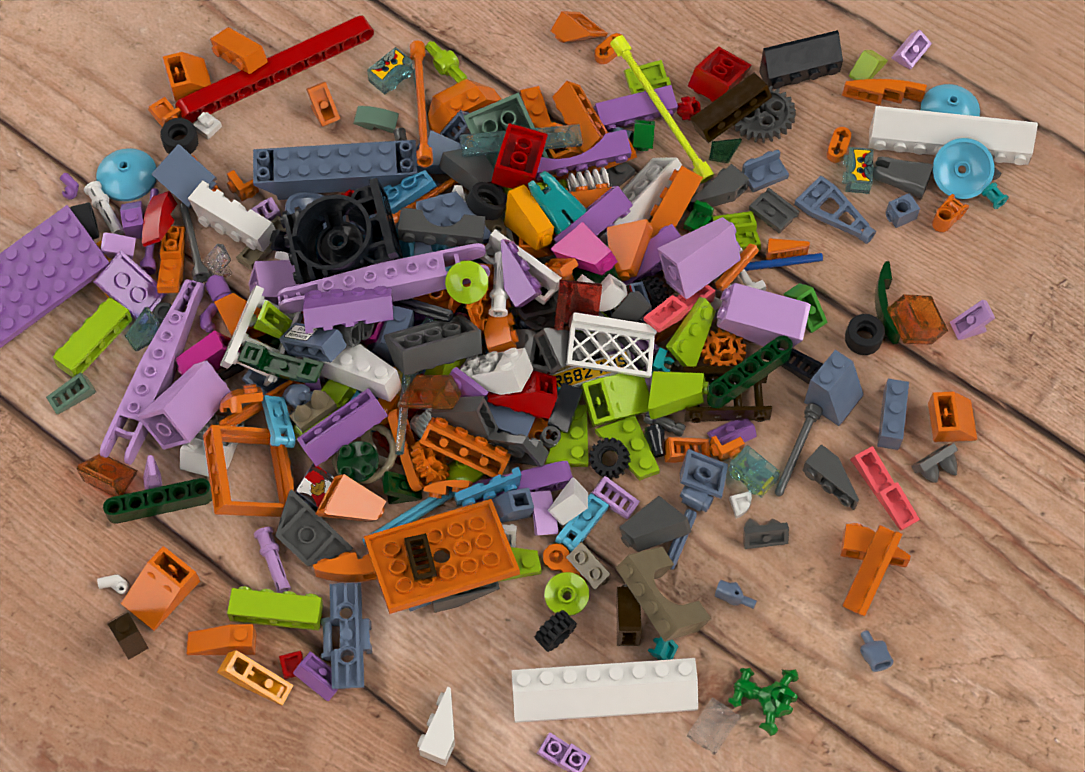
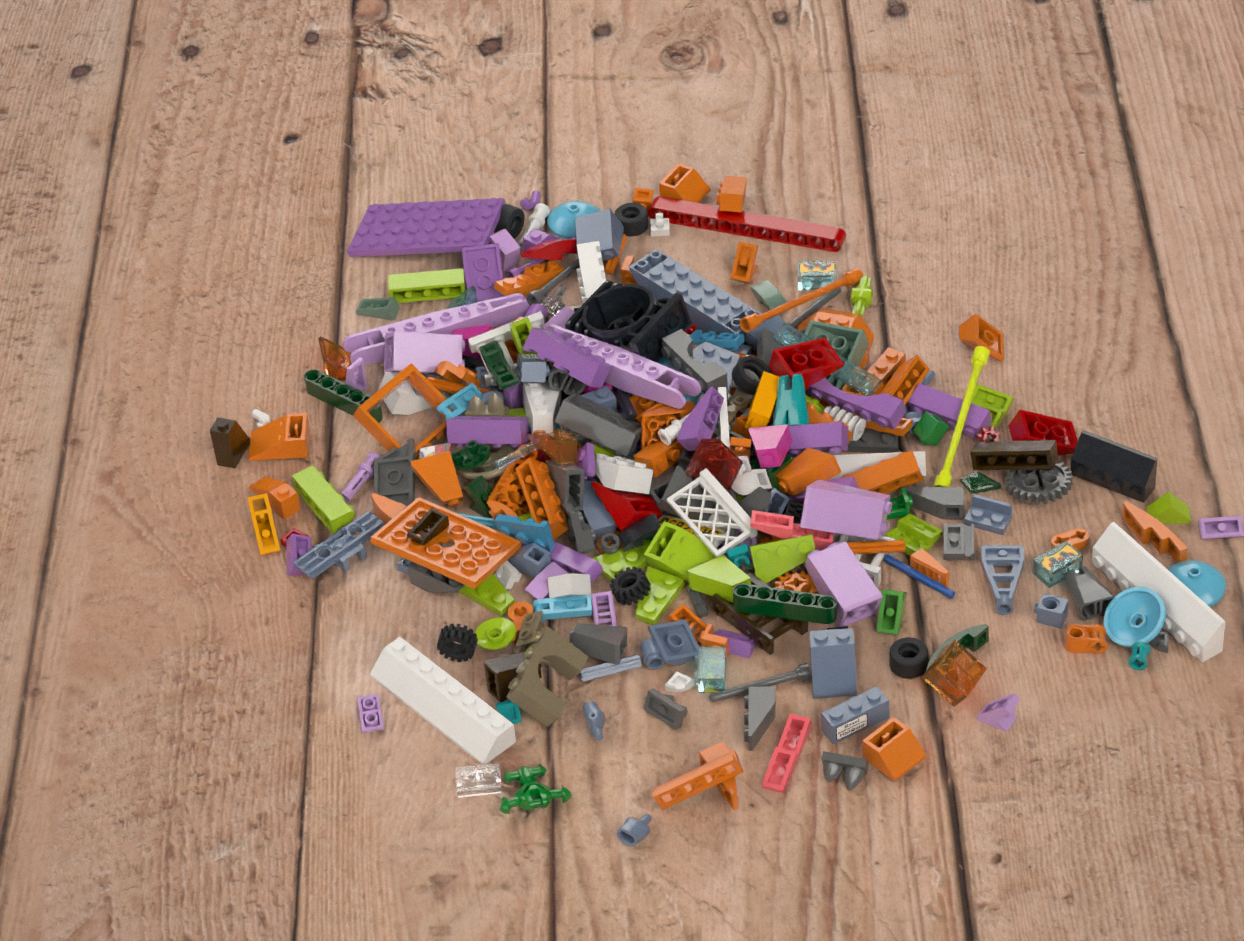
camera: 55 degrees right, 20 degrees down
white slope [417,687,455,766] -> none
lime dish [445,261,489,304] -> none
orange beam [595,33,622,64] -> none
black cone [644,424,666,458] -> none

